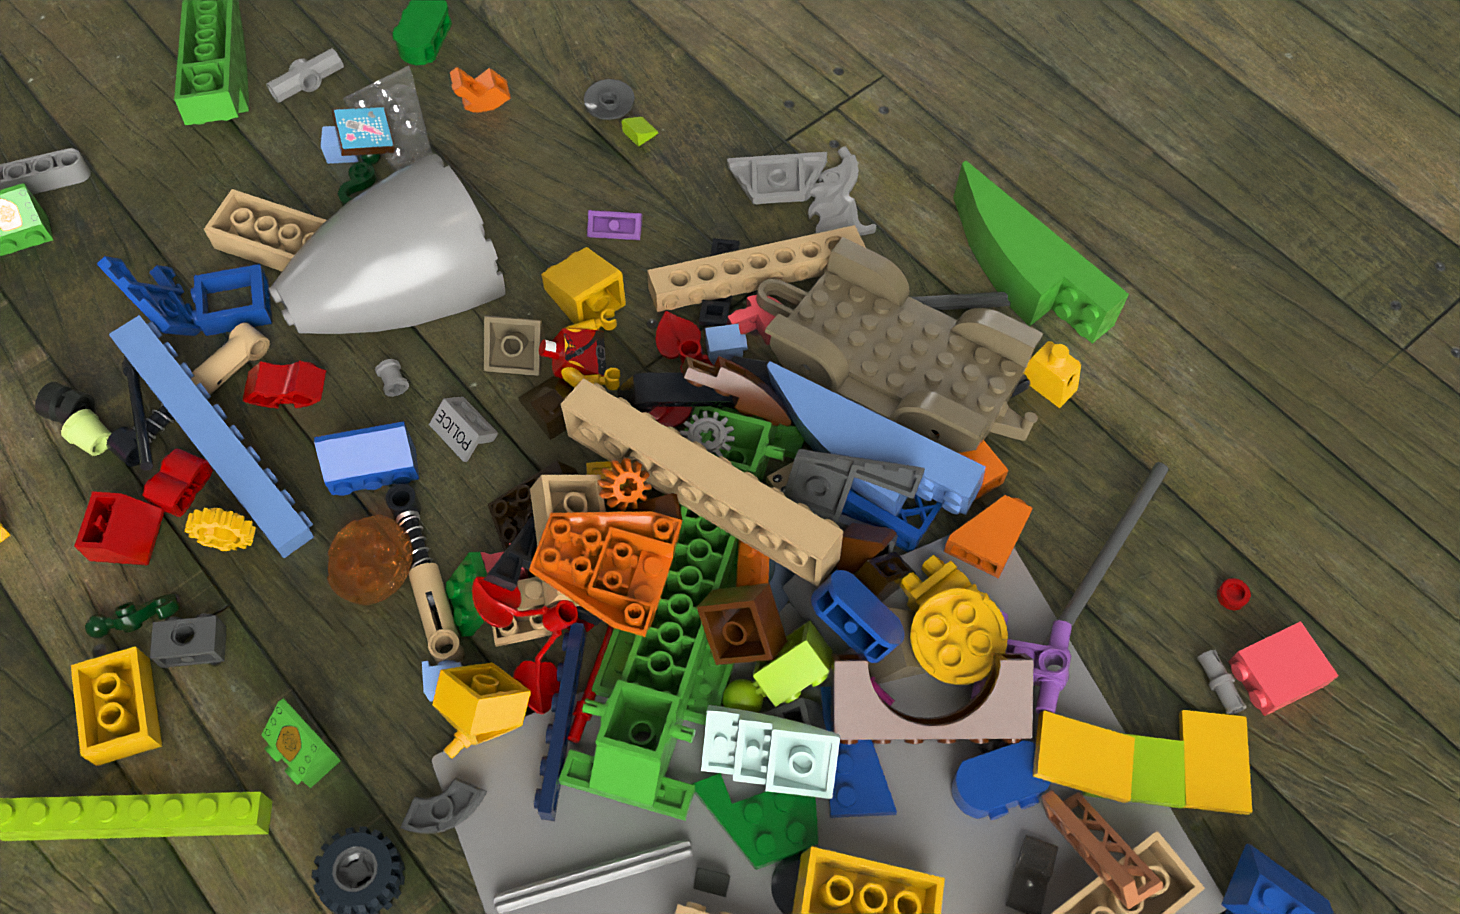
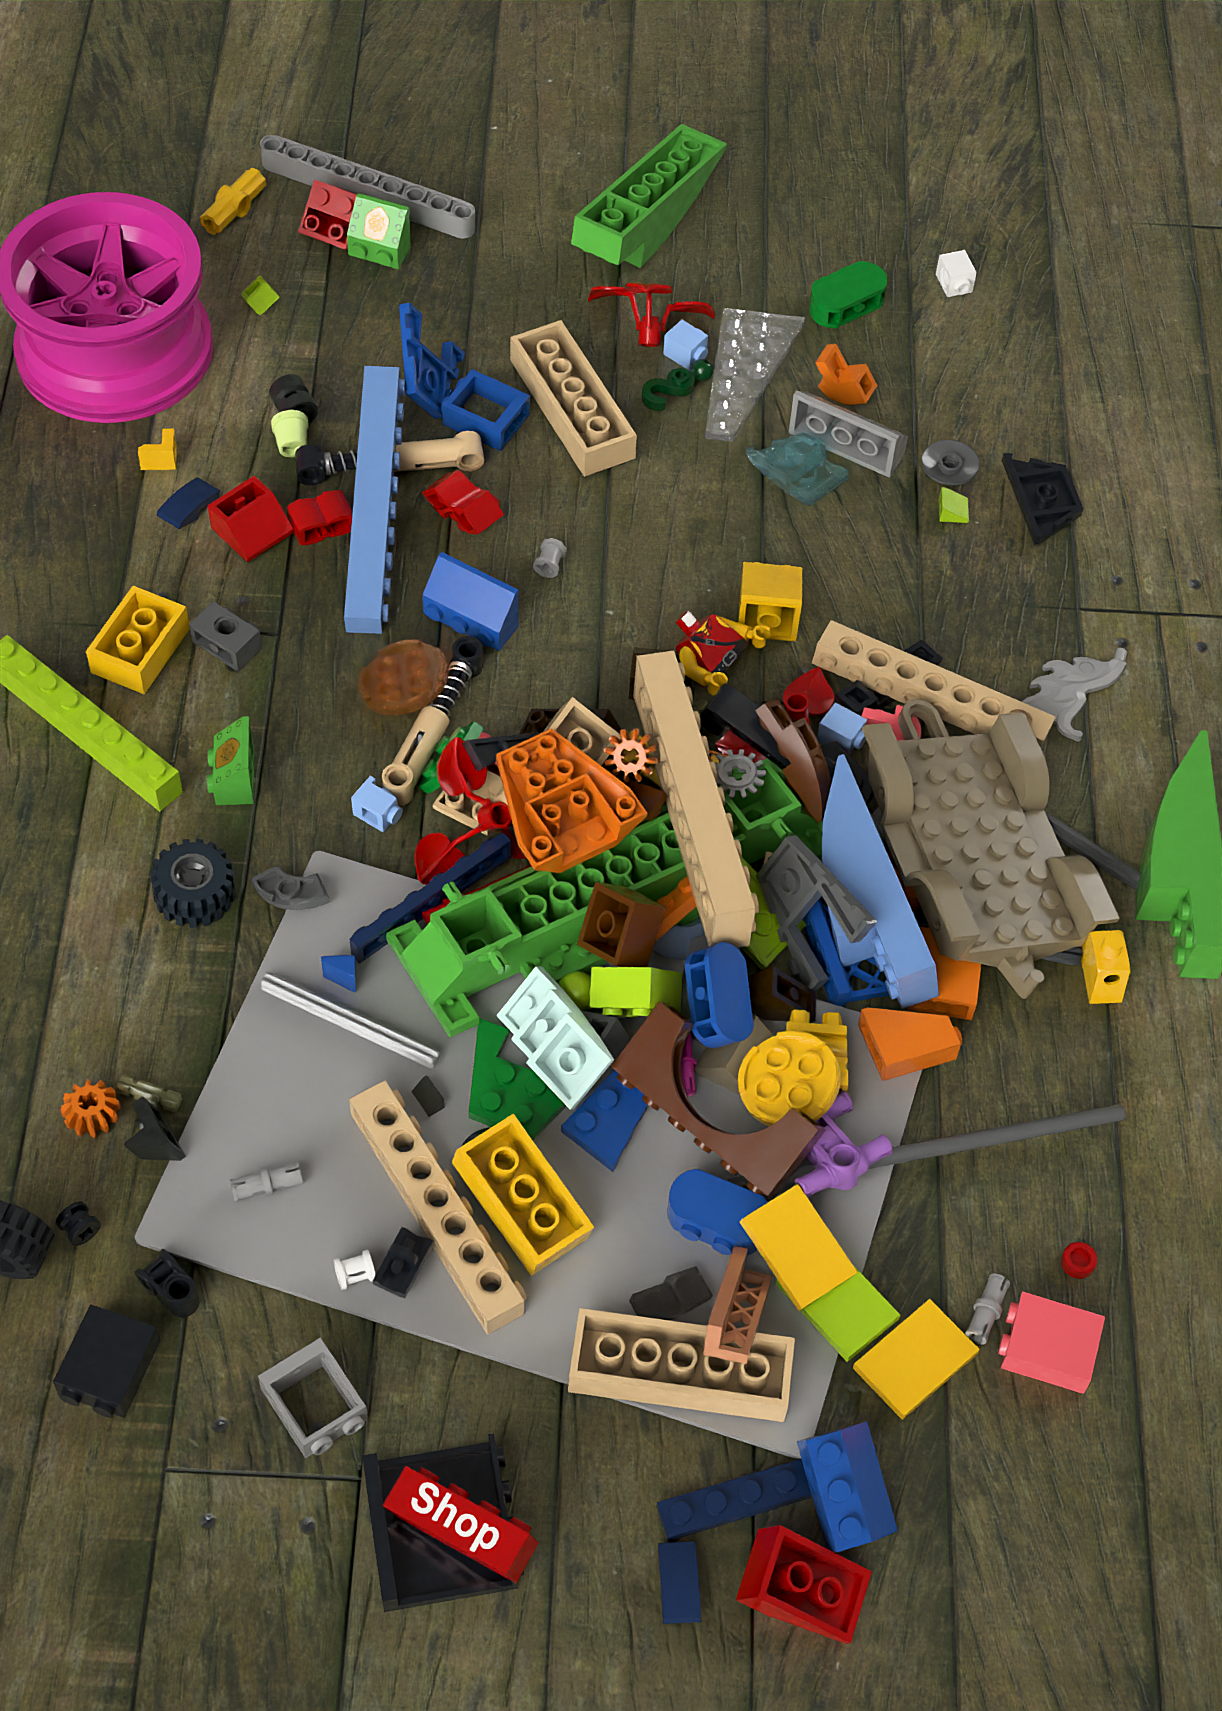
camera: 40 degrees right, 5 degrees down
dark green piece [85,594,180,638] -> none
black bar [122,356,154,470] -> none
yellow gear [185,508,256,551] -> none
light grey piece [266,48,344,103] -> none
light grey panel [268,154,505,334] -> none
tile [332,106,395,156] -> none
light grey panel [429,397,498,462] -> none
yellow piece [432,662,531,759] -> none
dark tan slope [484,315,546,376] -> none
medium lavender slope [587,210,643,240] -> none
light grey wing [727,152,827,204] -> none
reddish brown slope [835,523,897,574] -> none
none -> dark blue slope [157,477,220,529]
none -> blue slope [321,955,357,992]
none -> red plant [588,282,715,347]
none -> clear light blue slope [746,432,849,506]
none -> light grey slope [789,390,908,478]
none -> black wing [1002,453,1084,545]

